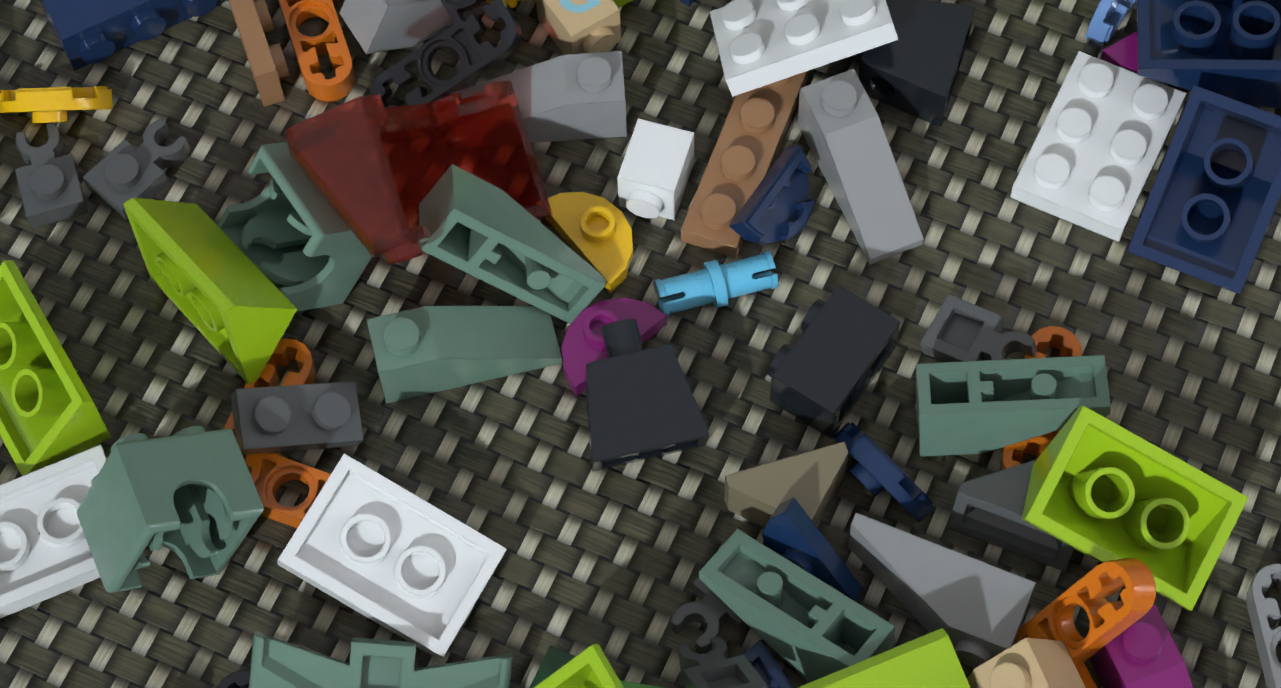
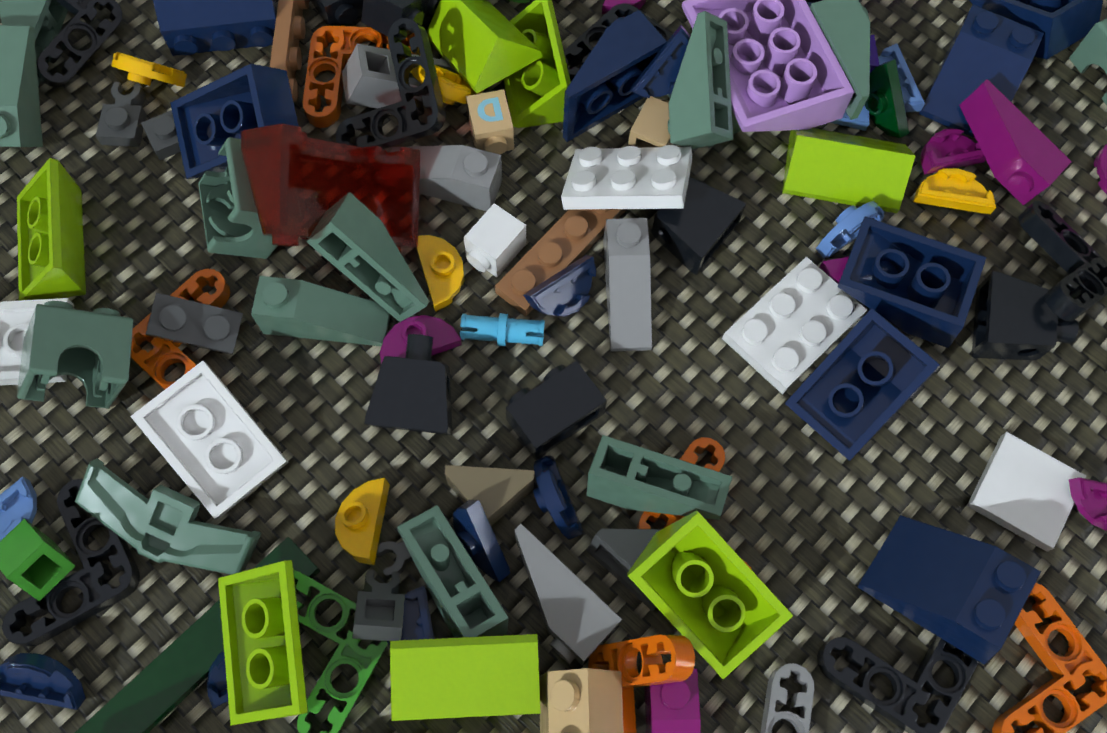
camera: 15 degrees right, 5 degrees up
lime slope [123,197,297,385] -> none
dark grey plate [920,294,1037,362] -> none
none -> dark blue slope [170,64,303,179]
none -> yellow plate [335,478,390,565]

